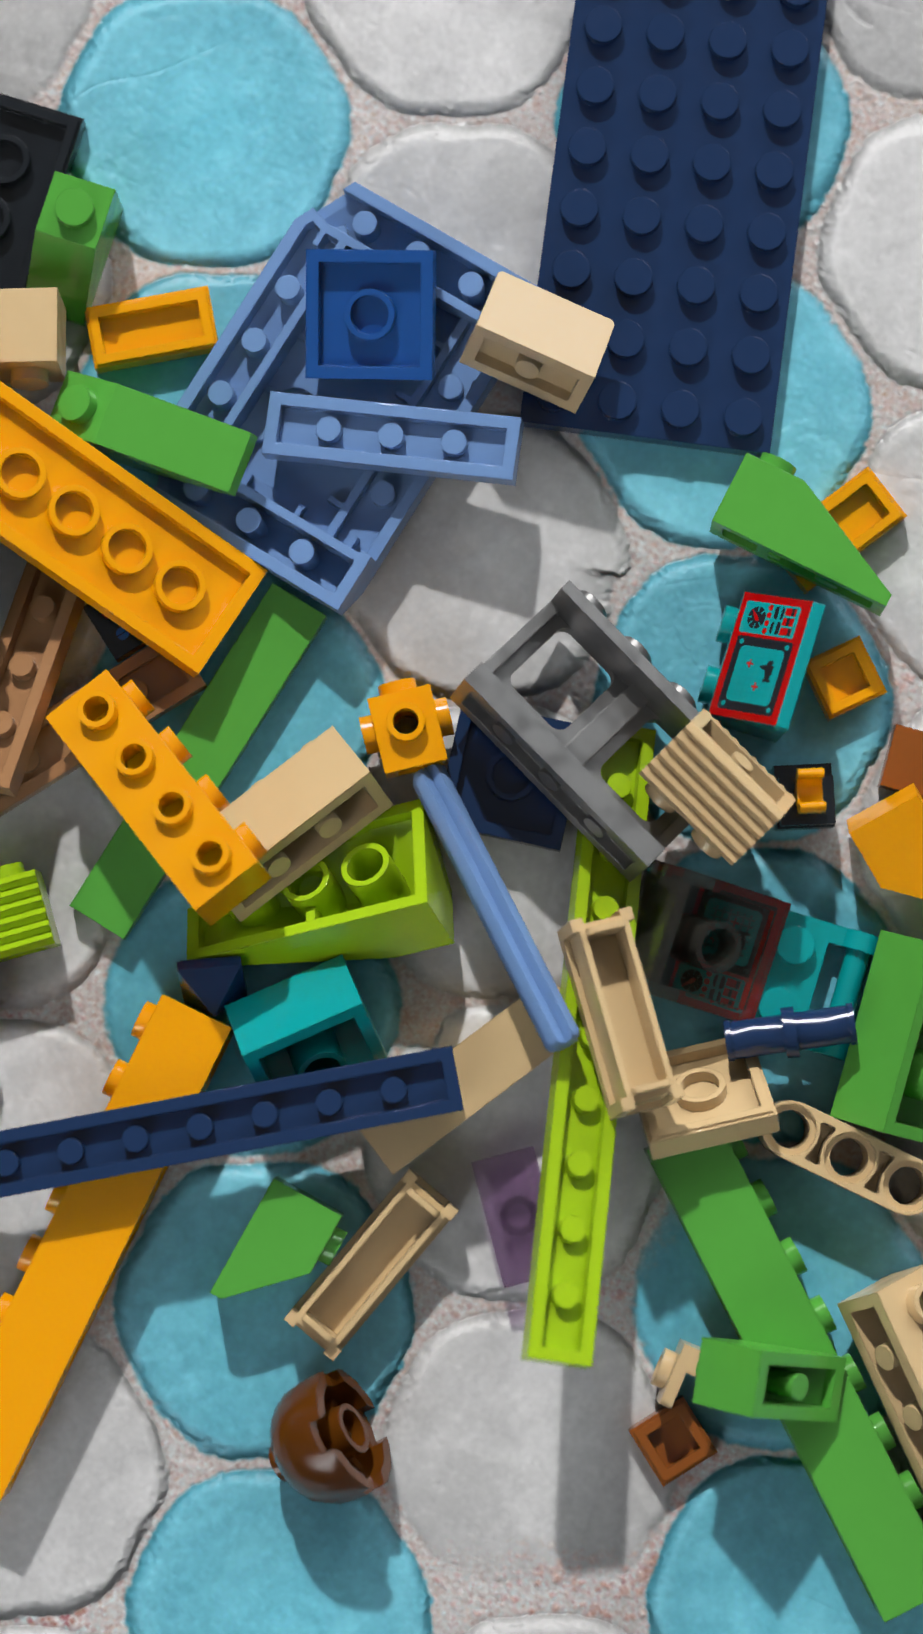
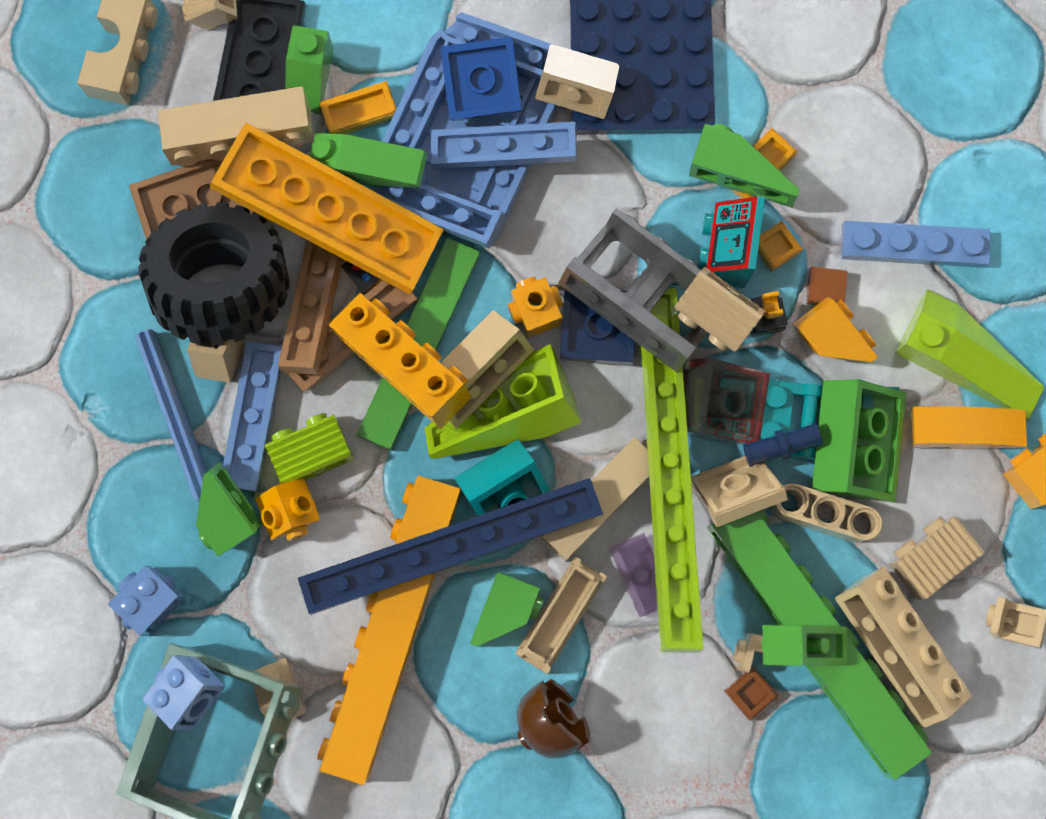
camera: 10 degrees left, 5 degrees down
dark blue slope [177,956,248,1017] -> none
medium blue axle [413,763,579,1053] -> none
tan container [557,906,685,1120] -> none

